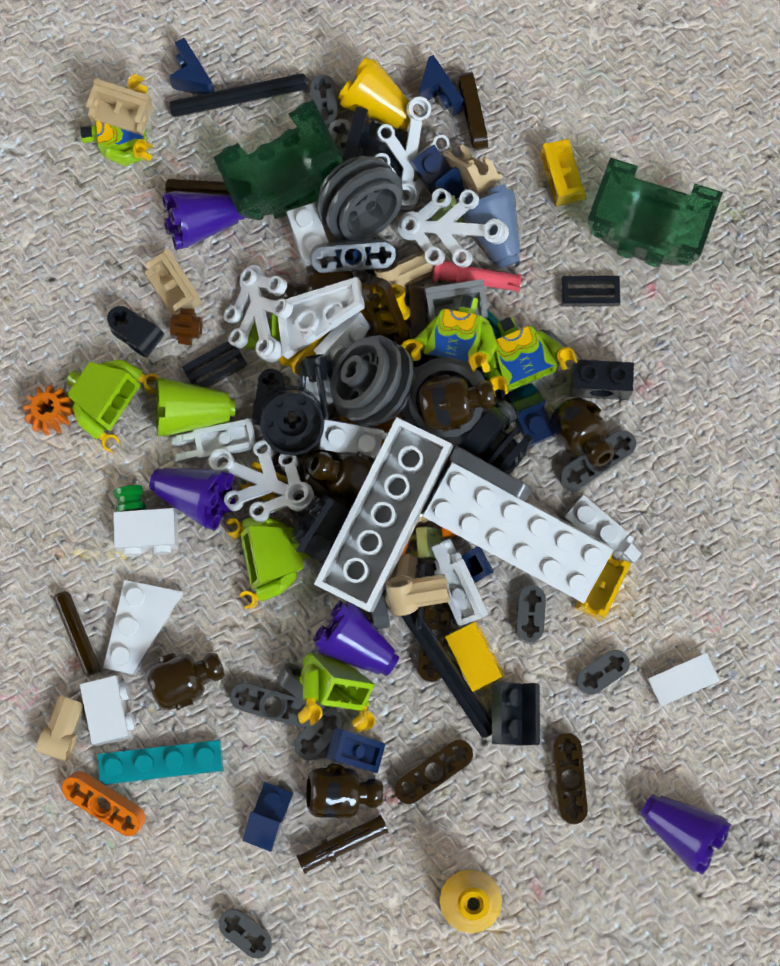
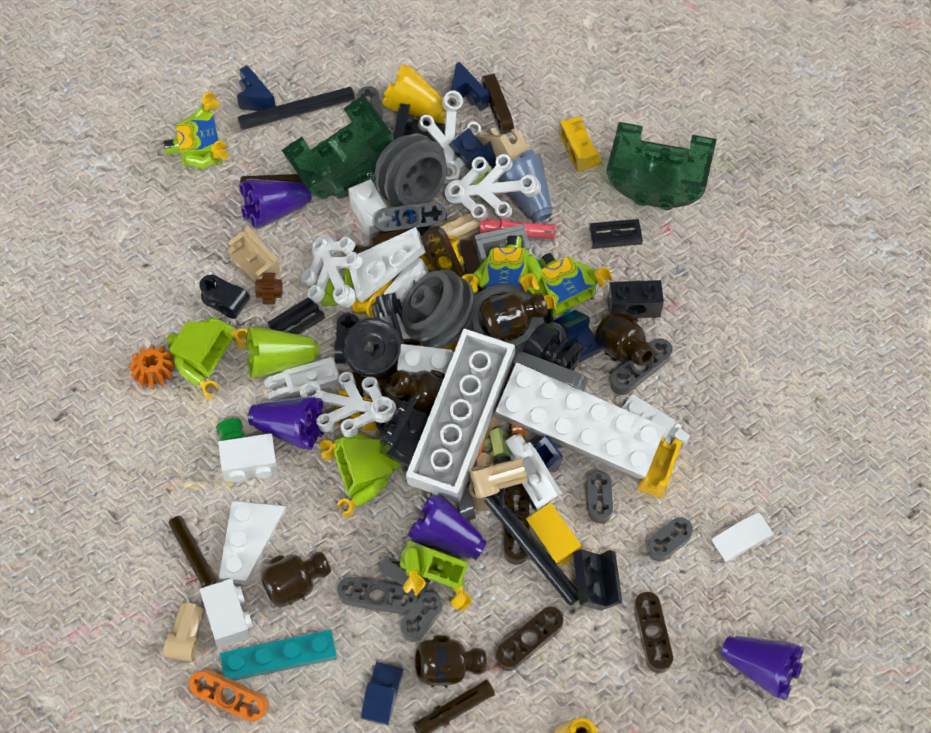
camera: 10 degrees left, 15 degrees down
tan hinge [86,78,154,135] -> none
dark blue slope [327,728,386,773] -> none

